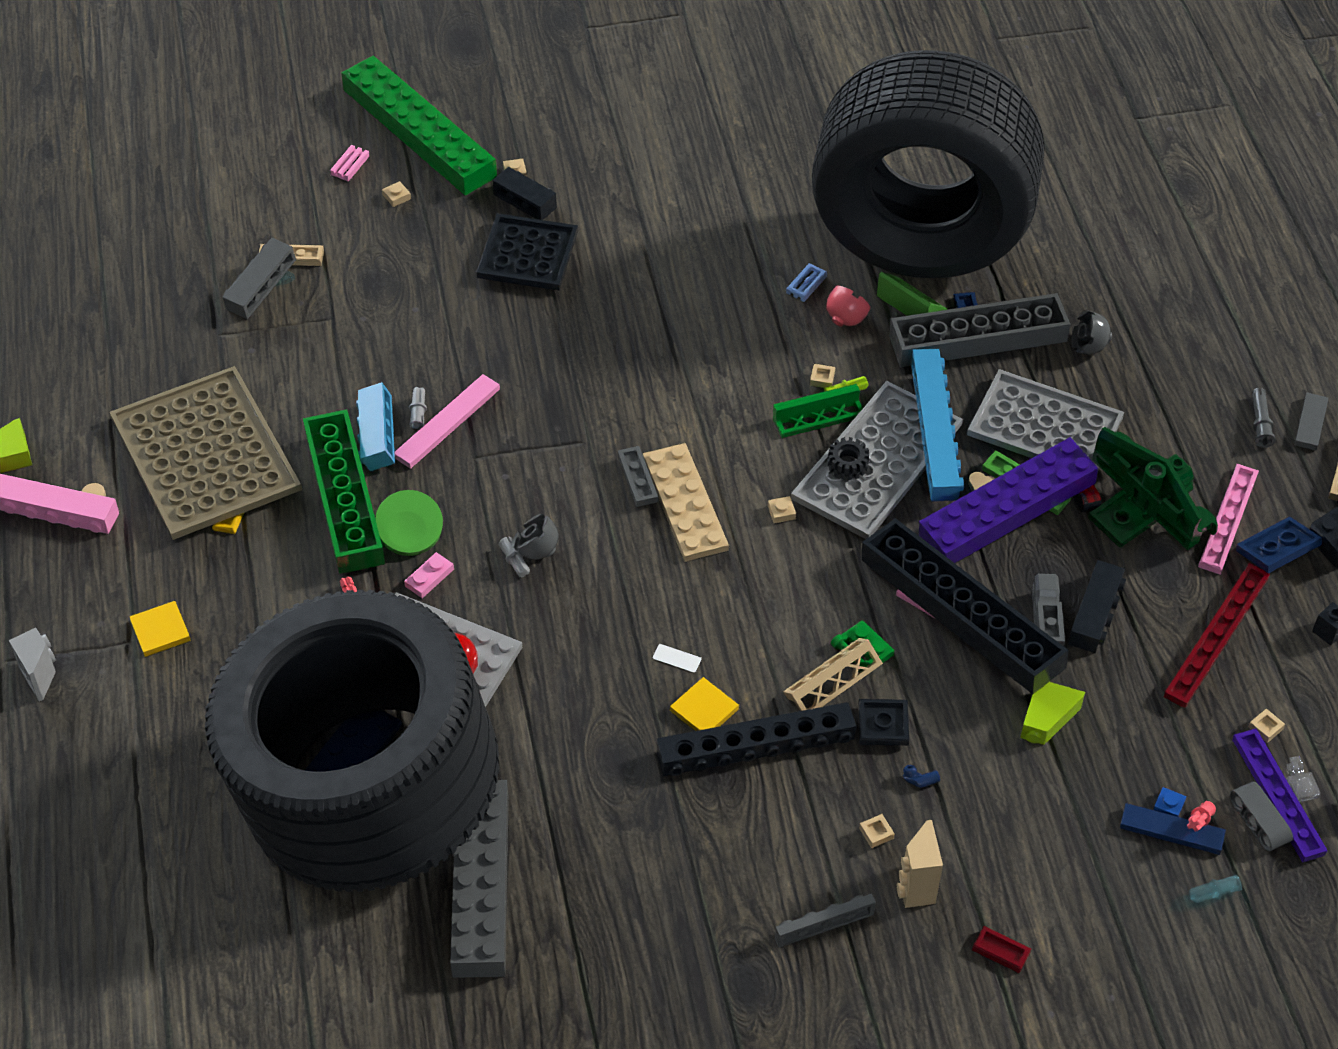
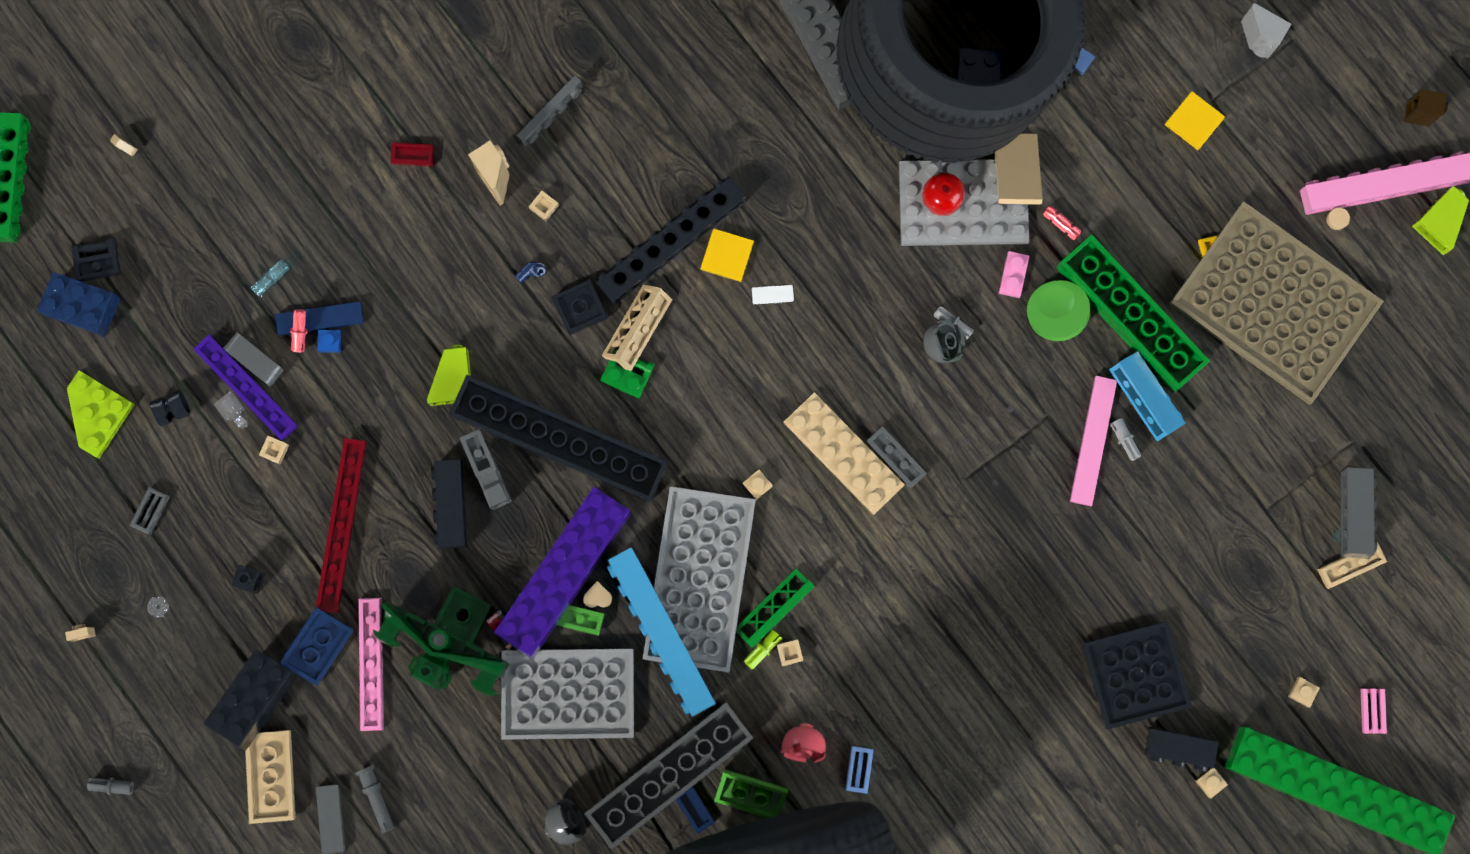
camera: 155 degrees right, 30 degrees up
black tyre [827,437,869,480] -> none

